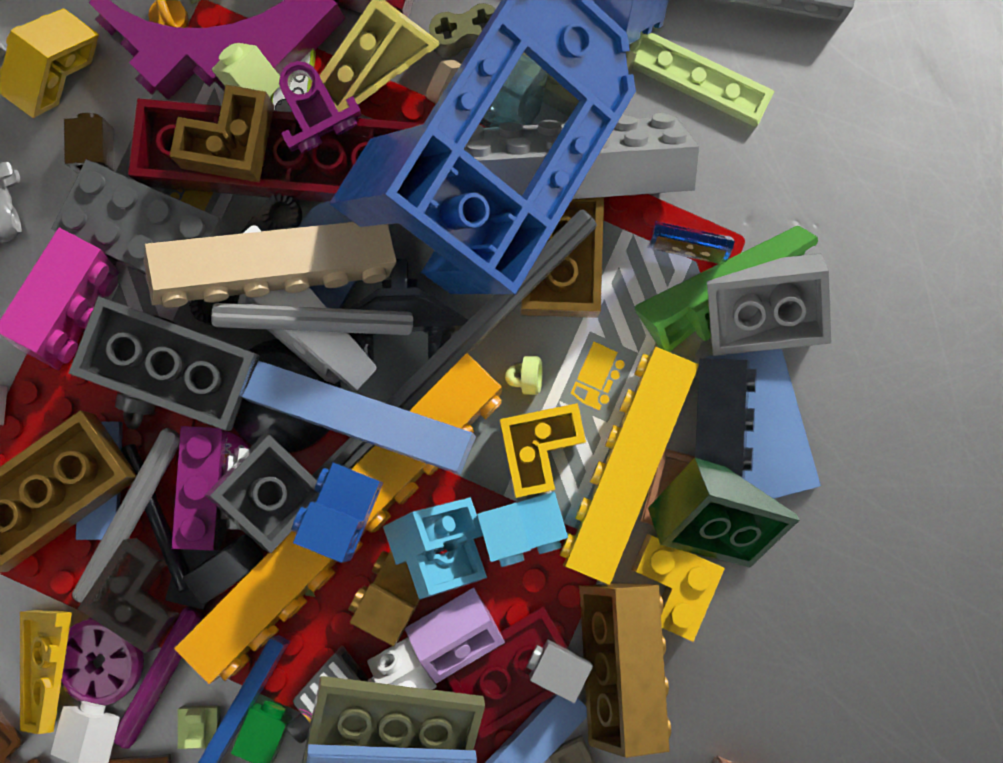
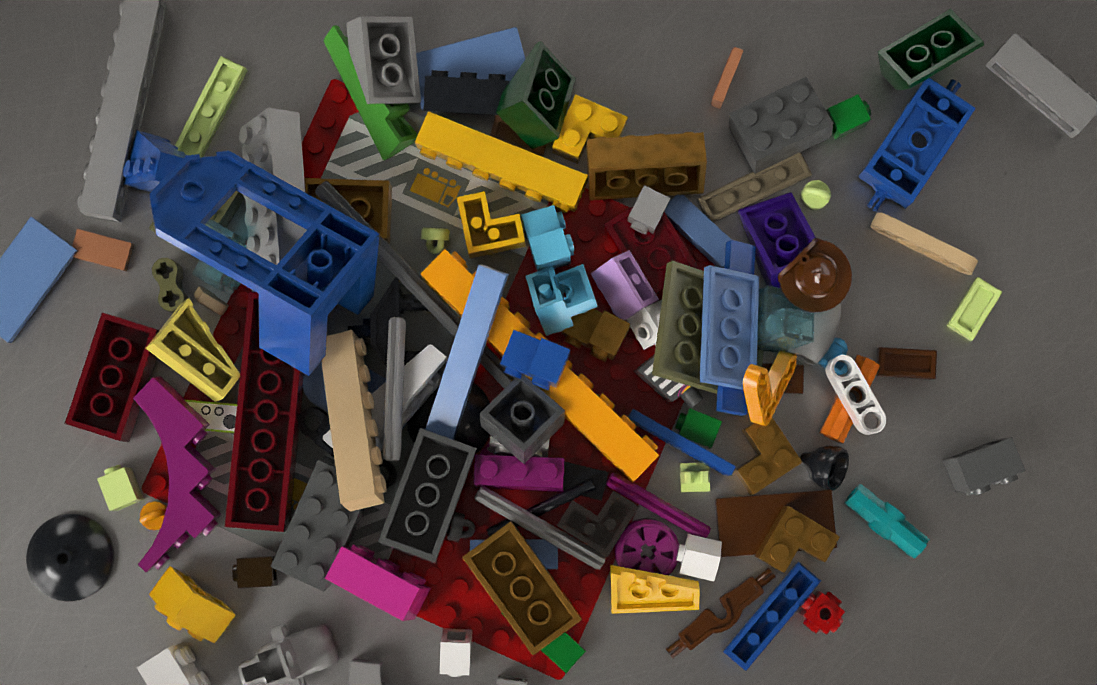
camera: 85 degrees left, 0 degrees up
pearl gold brick [170,85,275,182] -> none
black tyre [183,534,264,605] -> none
yellowish green brick [211,43,280,97] -> none
magenta pin [279,61,362,154] -> none
slope [647,221,735,264] -> none

